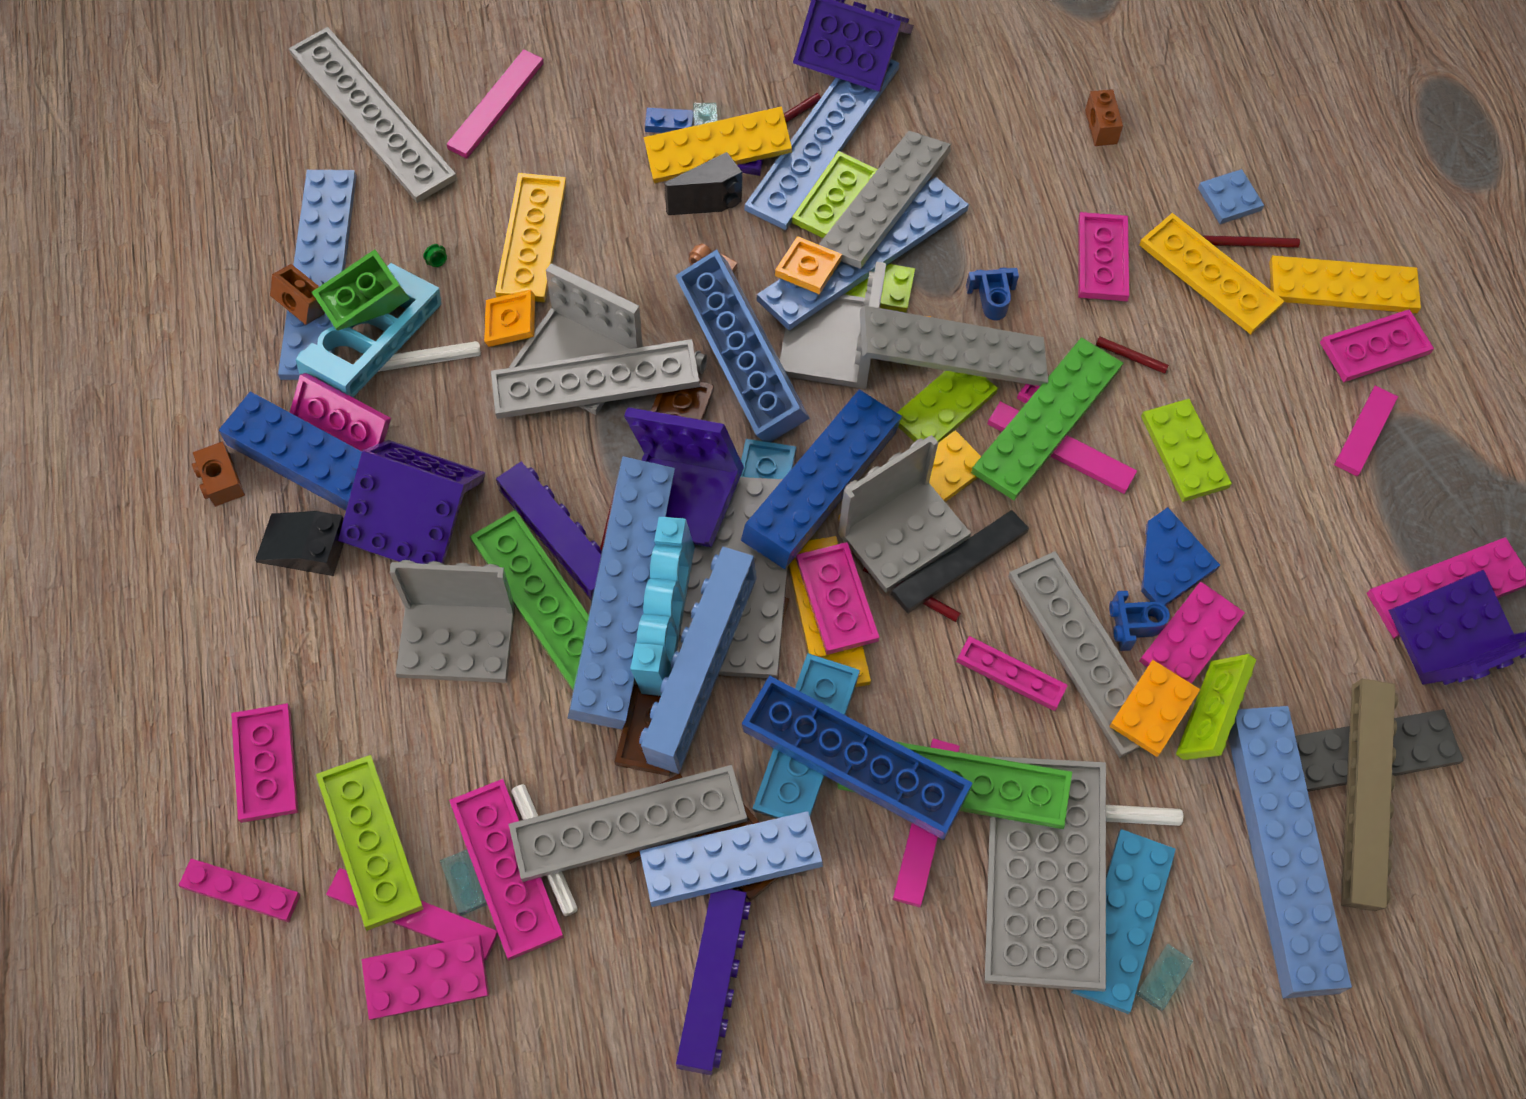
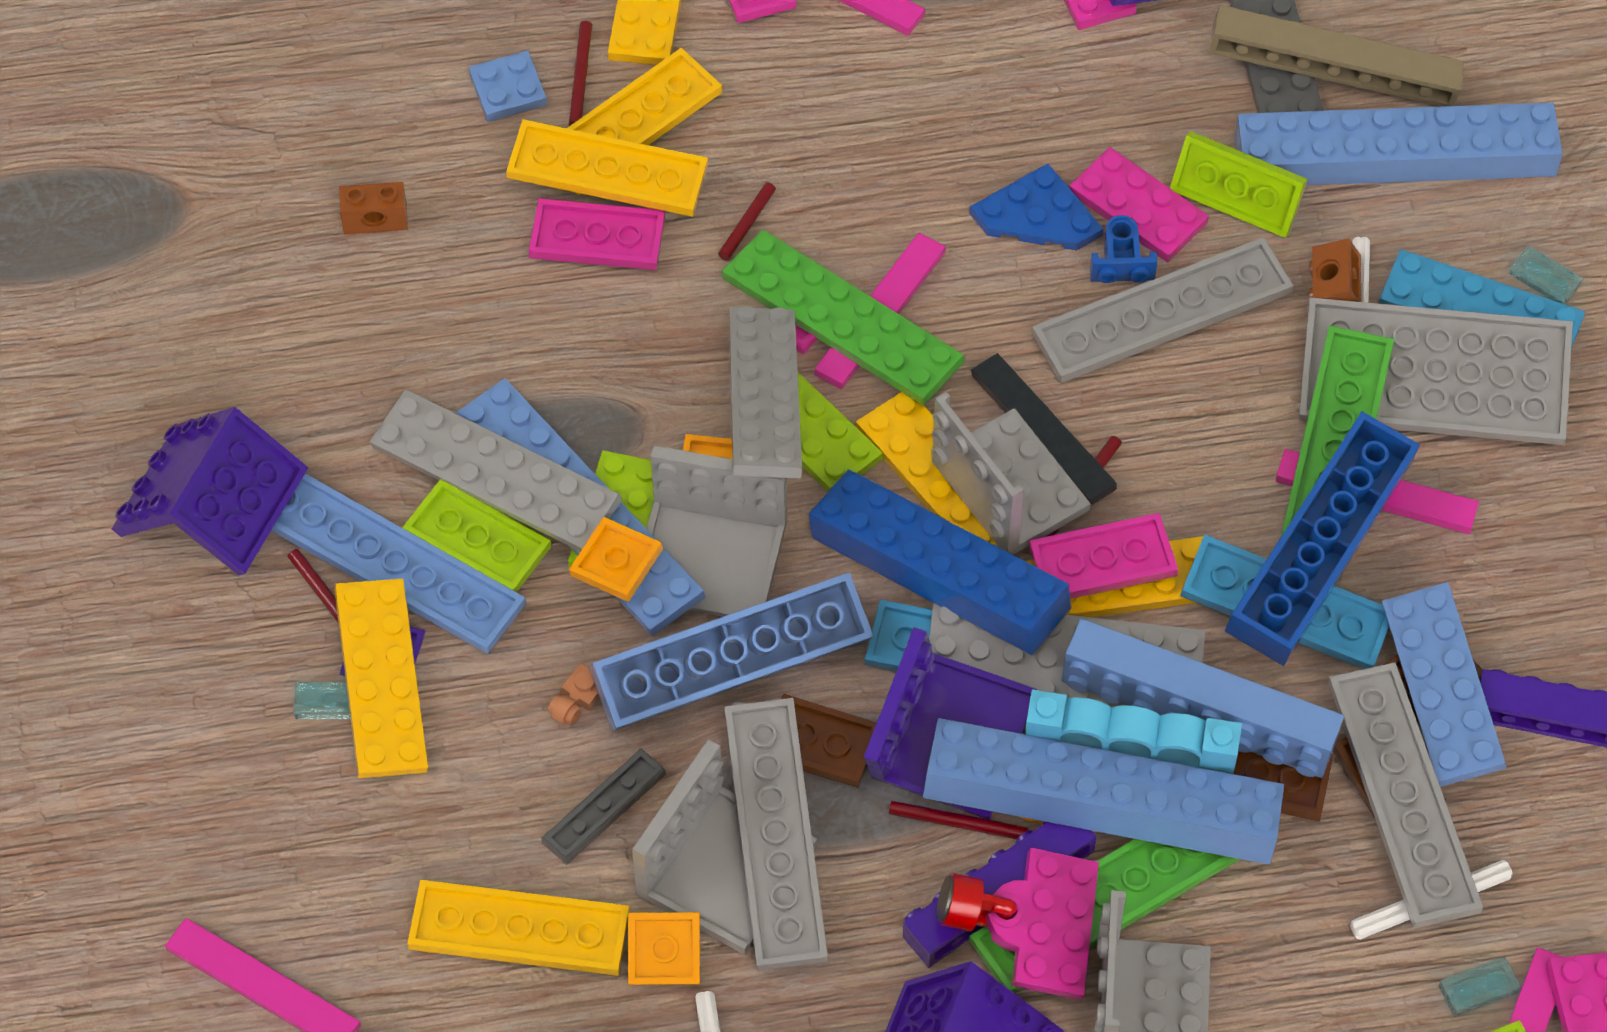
camera: 85 degrees left, 5 degrees down
dark pink plate [449,779,564,961] -> none
plate [645,108,693,133] -> none
black slope [665,152,742,215] -> none
dark pink plate [956,636,1068,711] -> none
blue pin [966,267,1019,320] -> none
light orange plate [1109,660,1201,757] -> none
lime plate [1141,399,1232,502] -> none
none -> yellow plate [506,119,708,217]
none -> dark grey tile [541,748,666,865]
none -> dark pink plate [937,848,1099,1000]
none -> dark orange brick [1309,238,1362,302]

